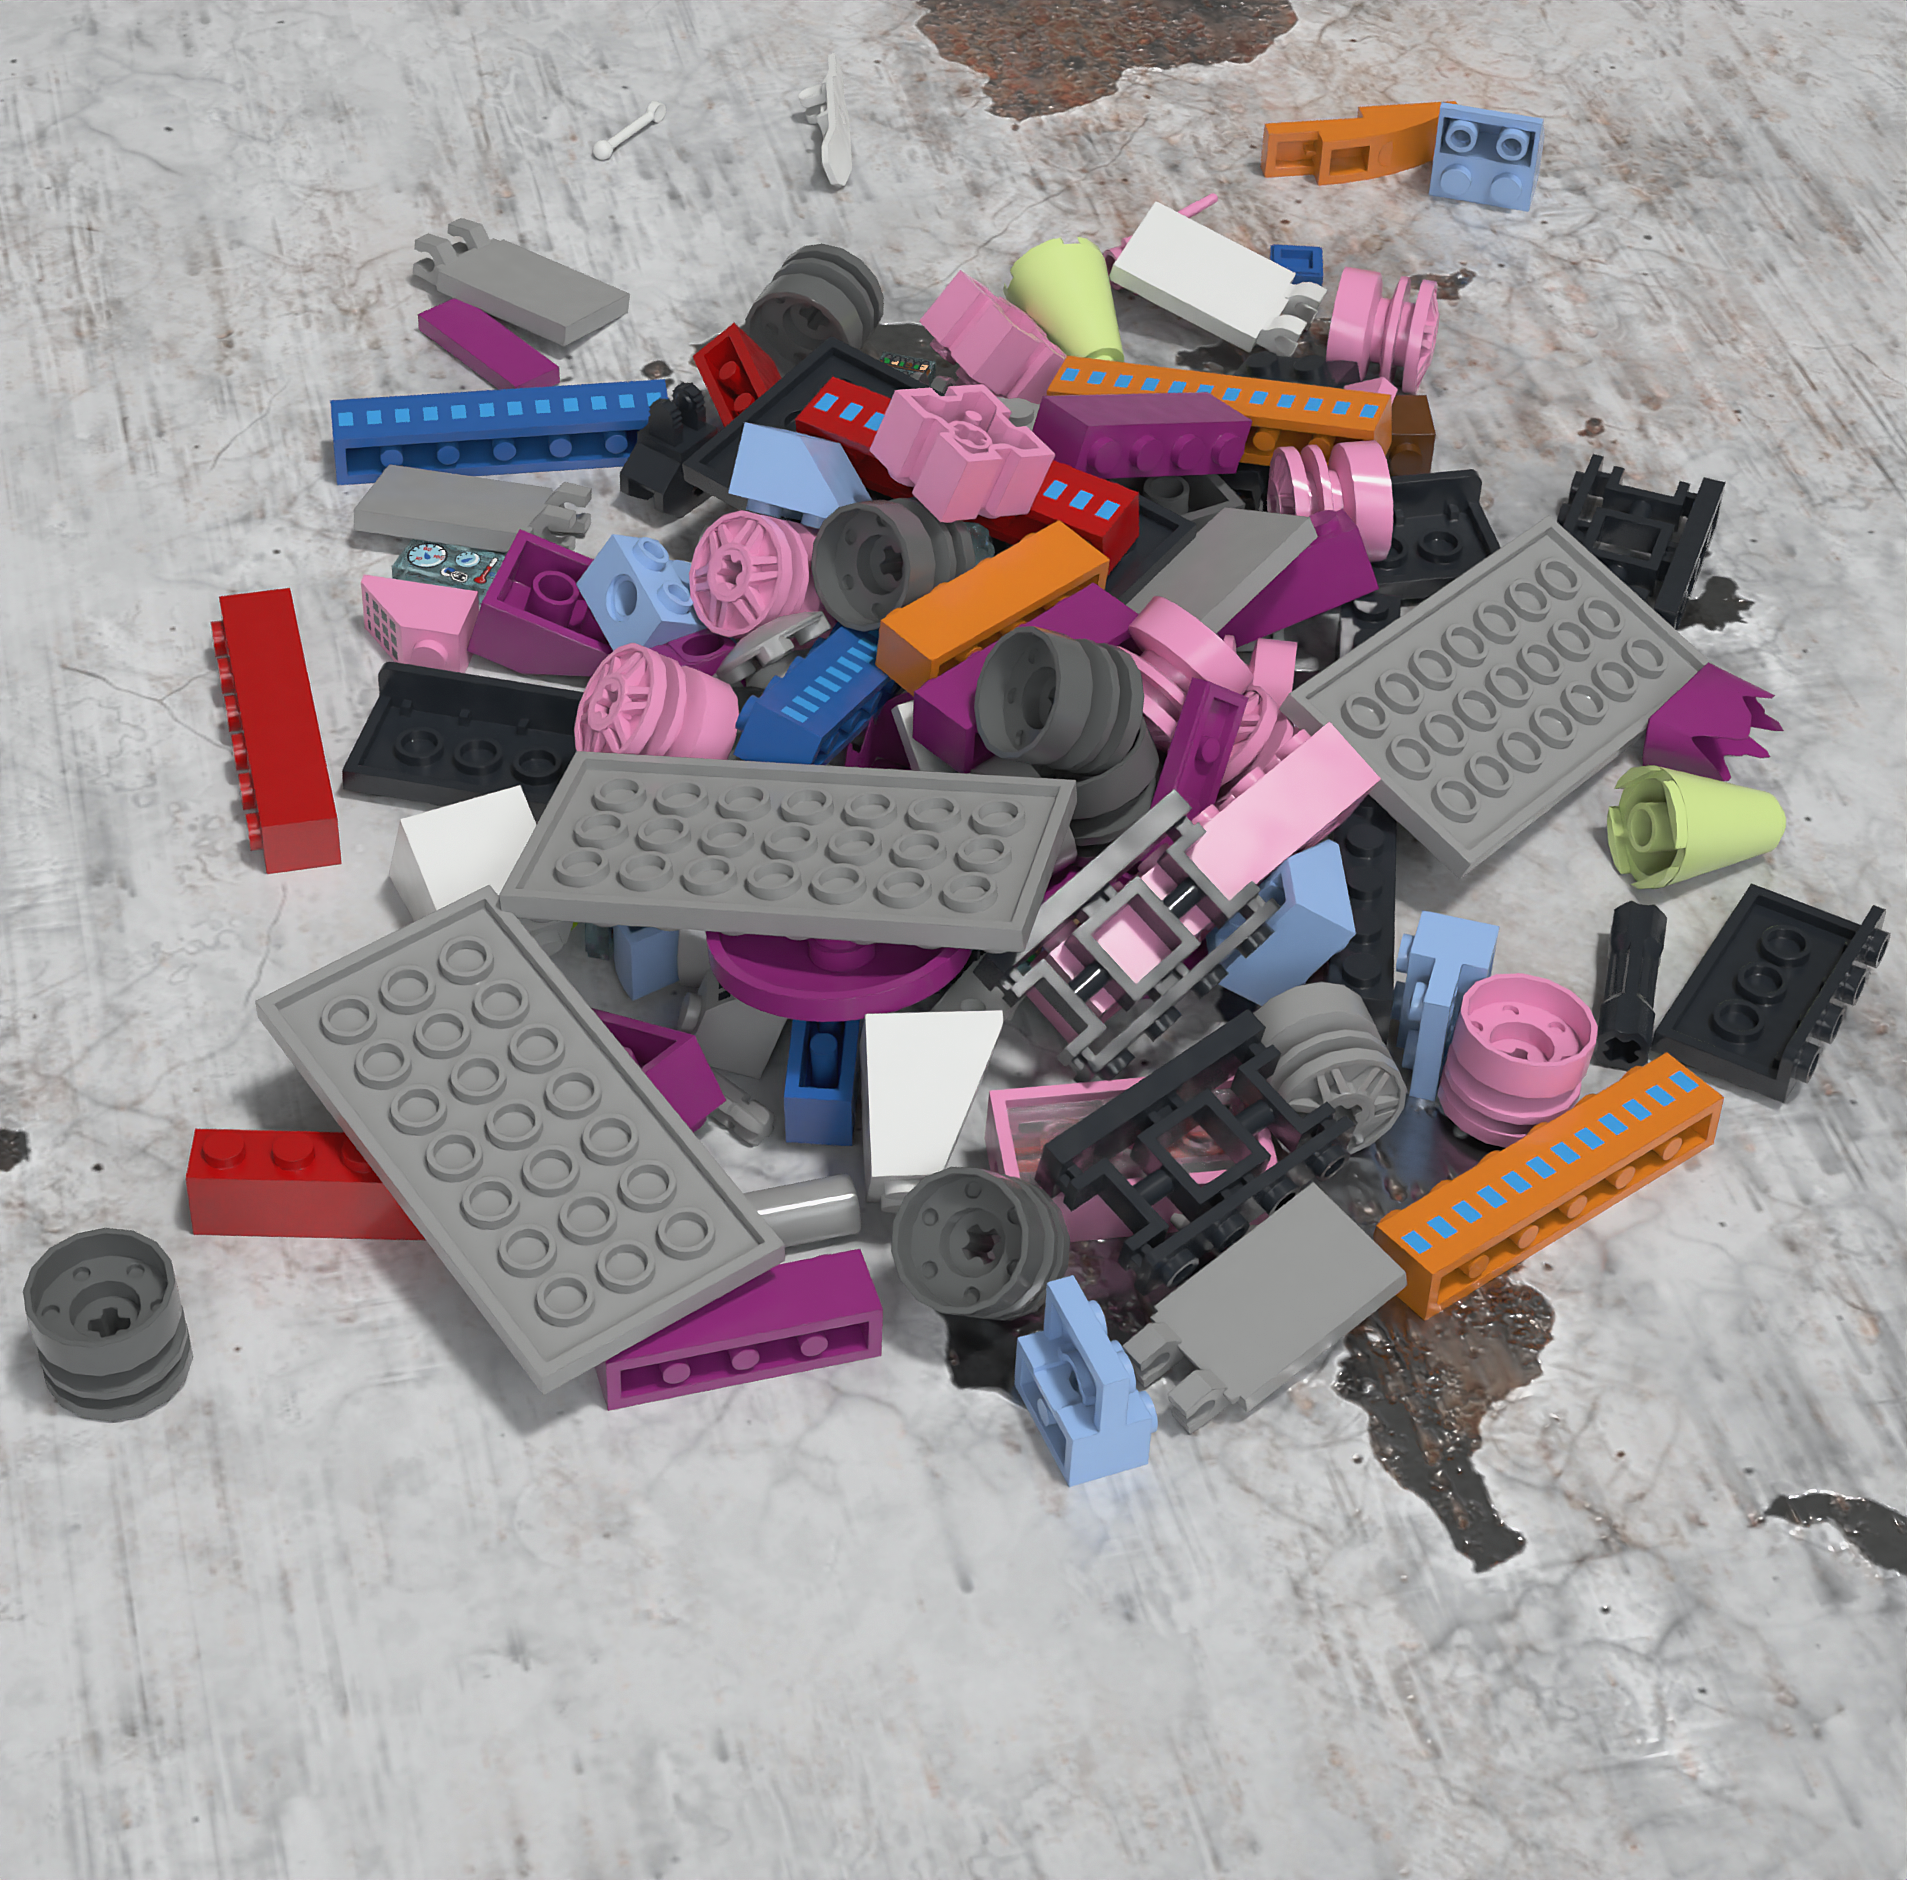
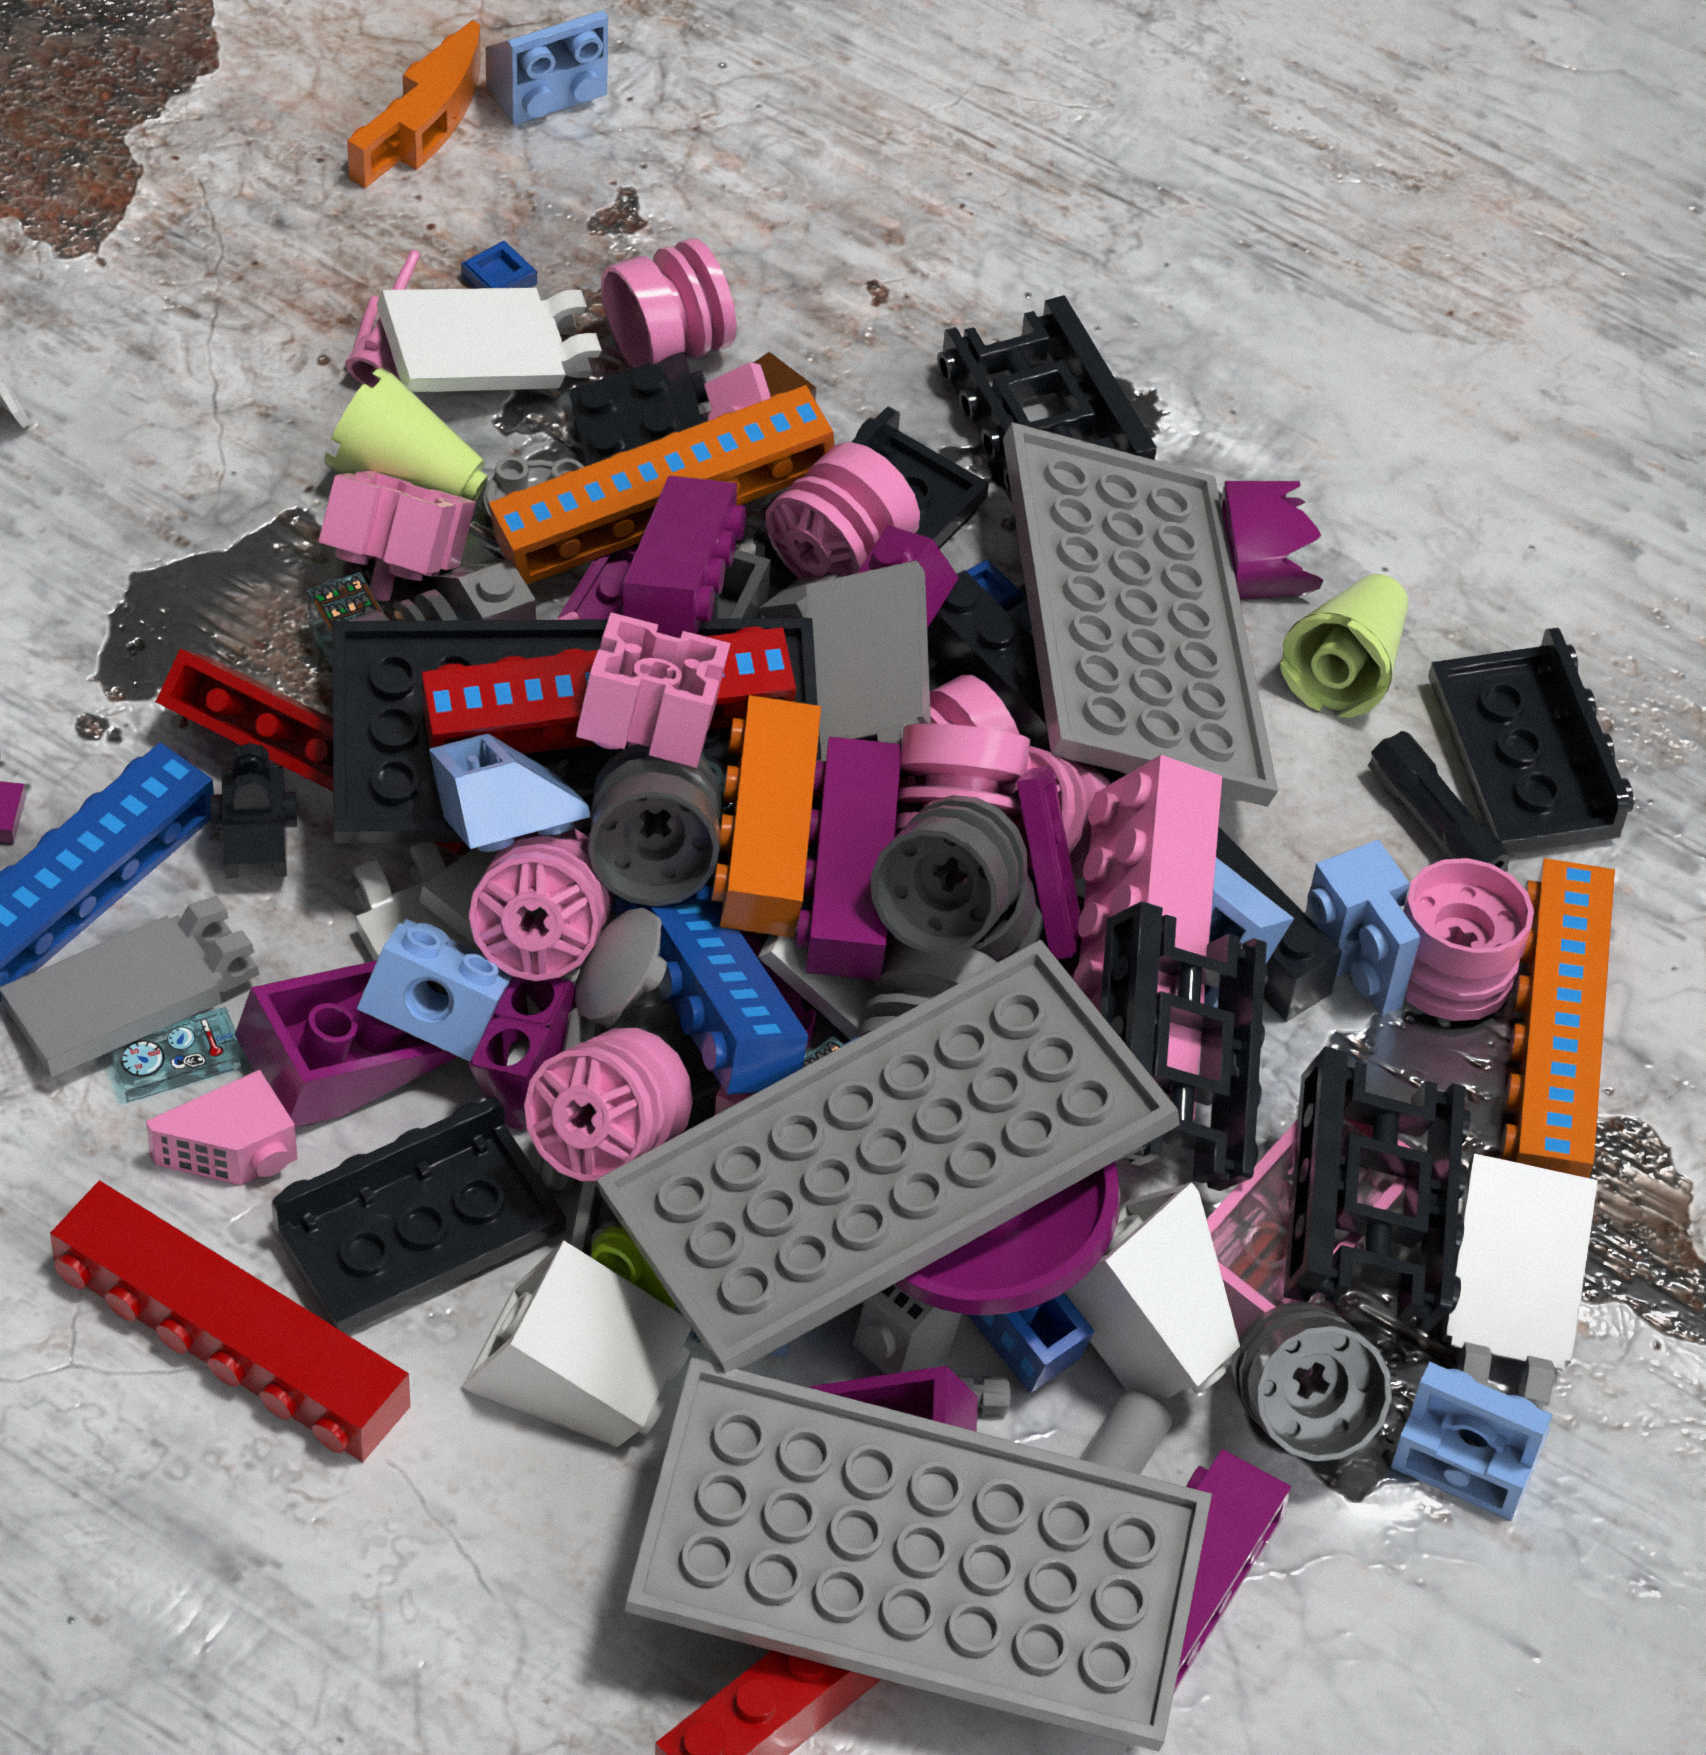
camera: 45 degrees left, 10 degrees up
dark grey wheel [745,244,884,378] -> none
light grey wheel [1253,982,1407,1155] -> none

